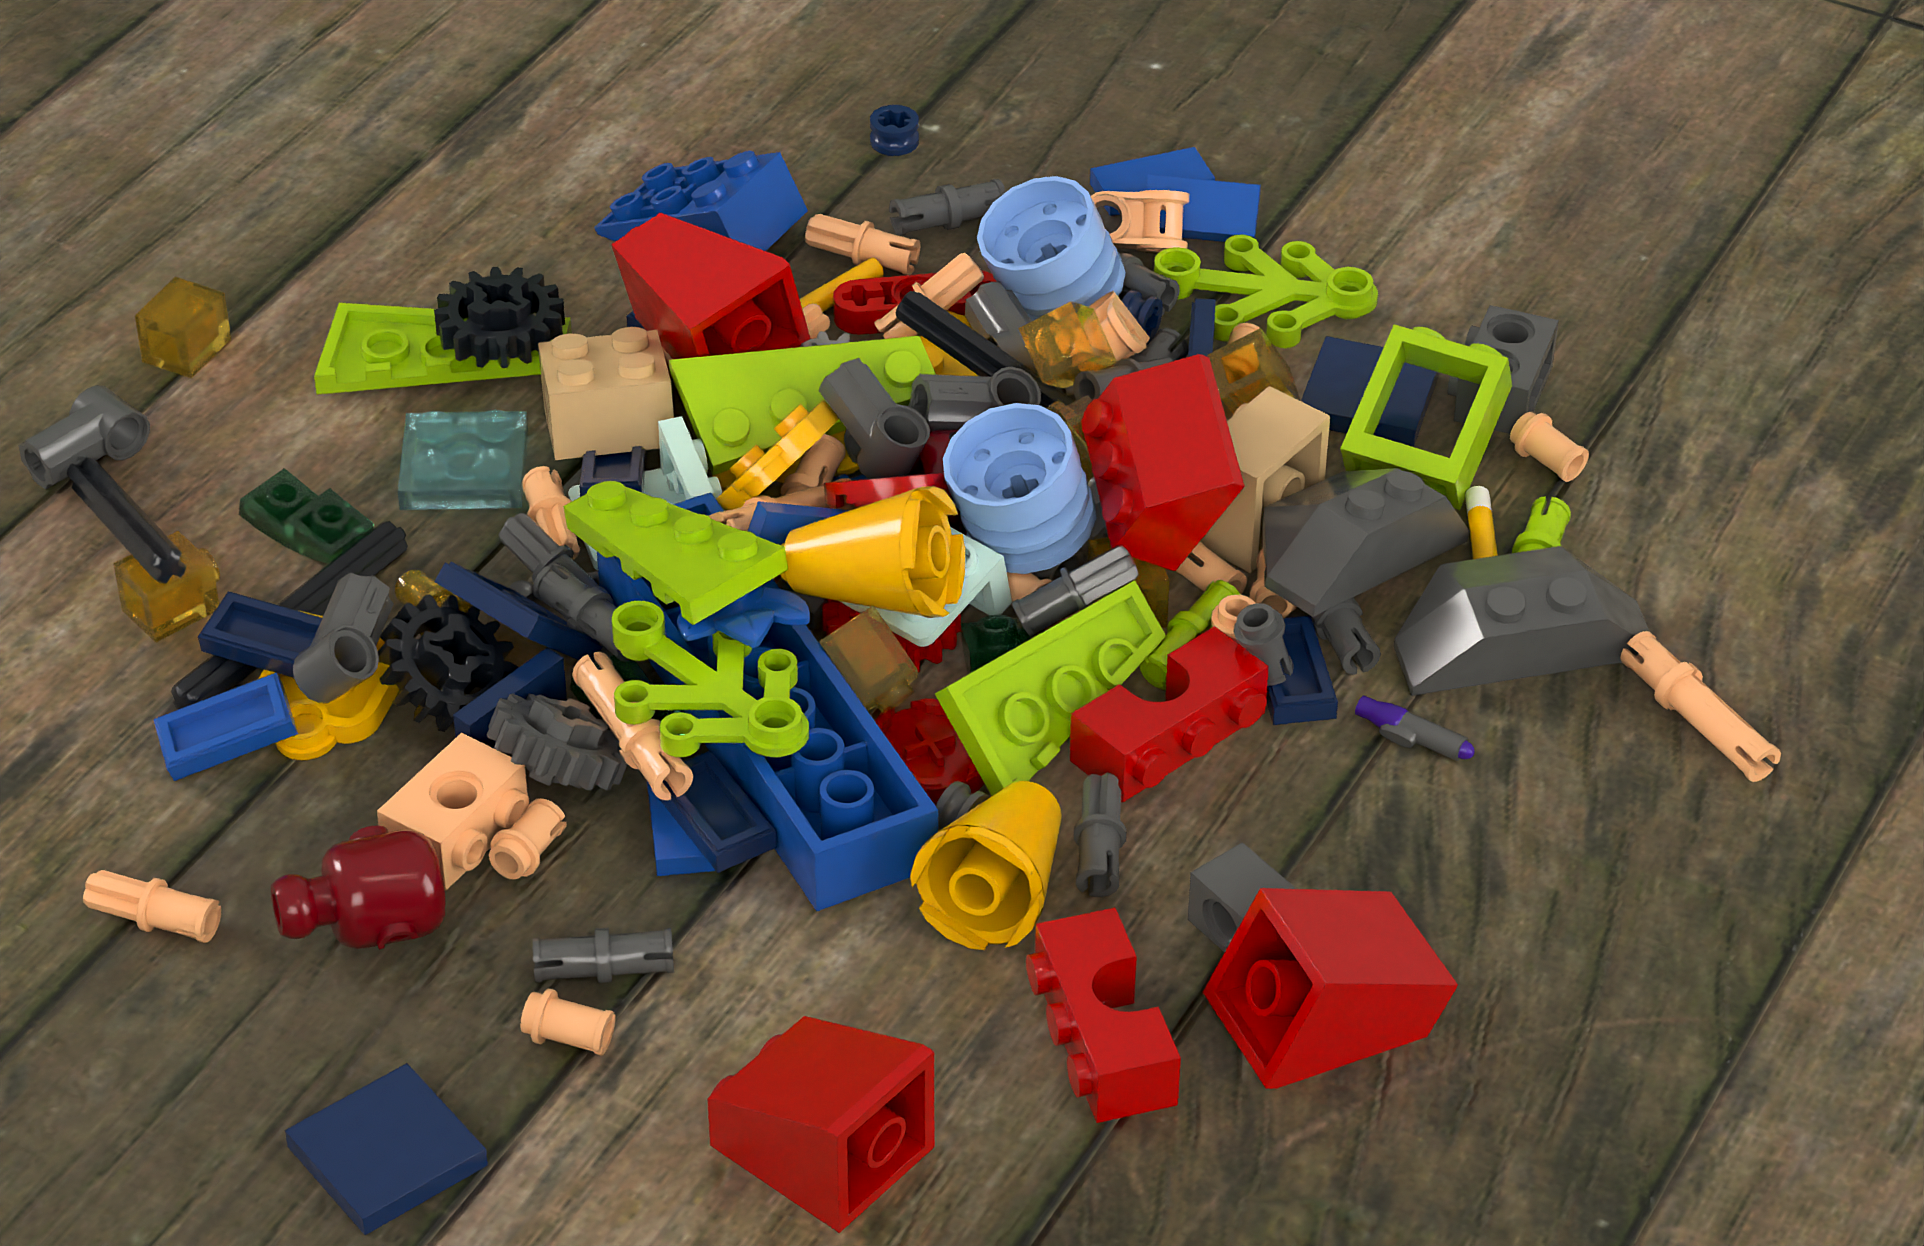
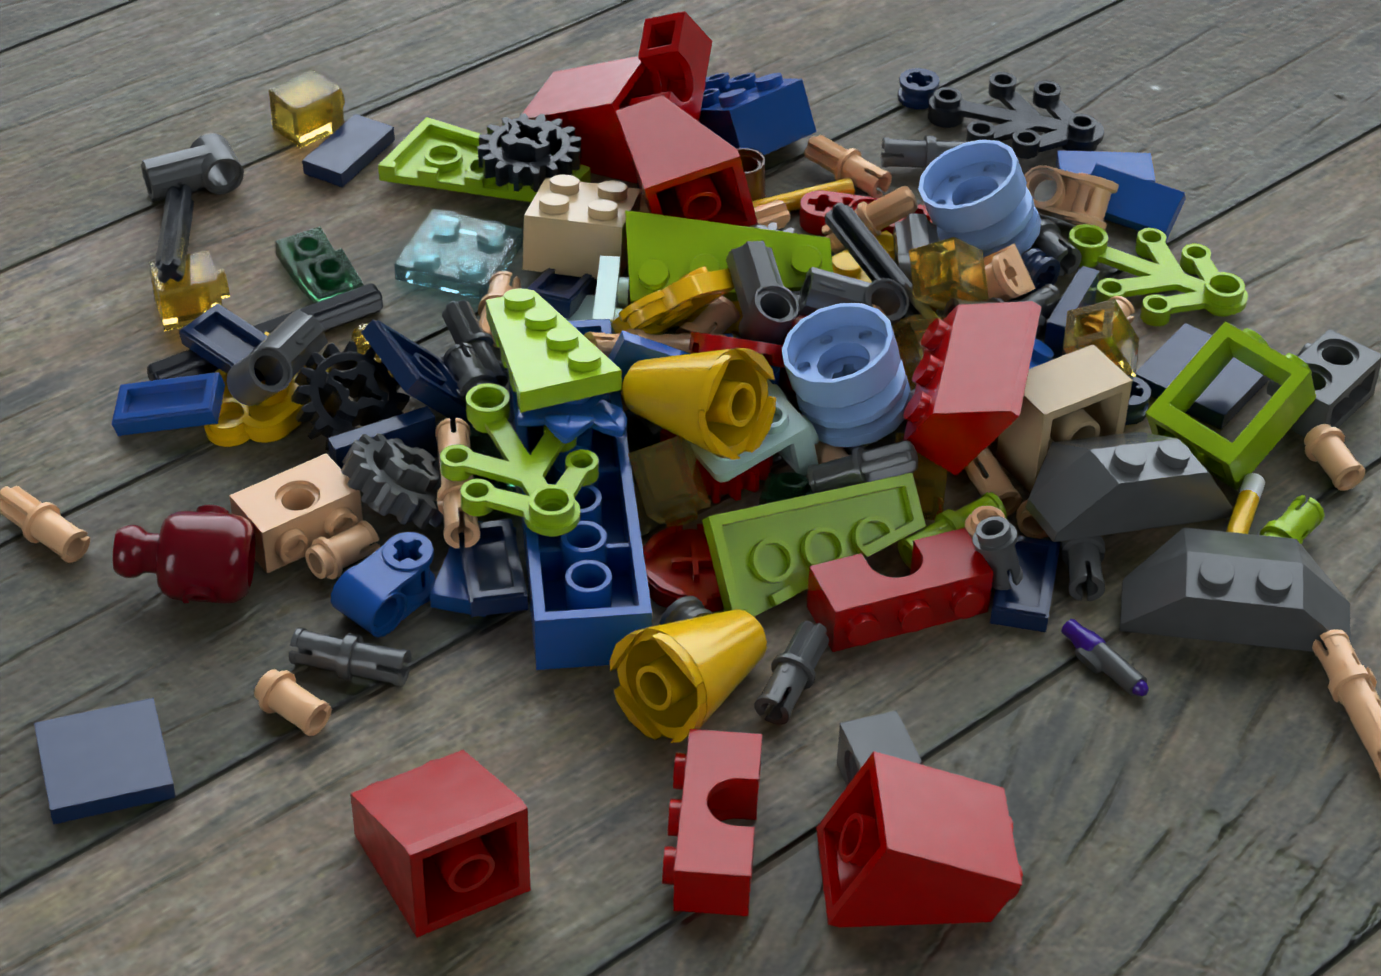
camera: 20 degrees right, 0 degrees up
none -> tile [302,114,395,187]
none -> blue piece [331,532,436,638]
none -> red slope [522,56,654,184]
none -> red arch [623,11,713,141]
none -> black plant [928,72,1104,159]

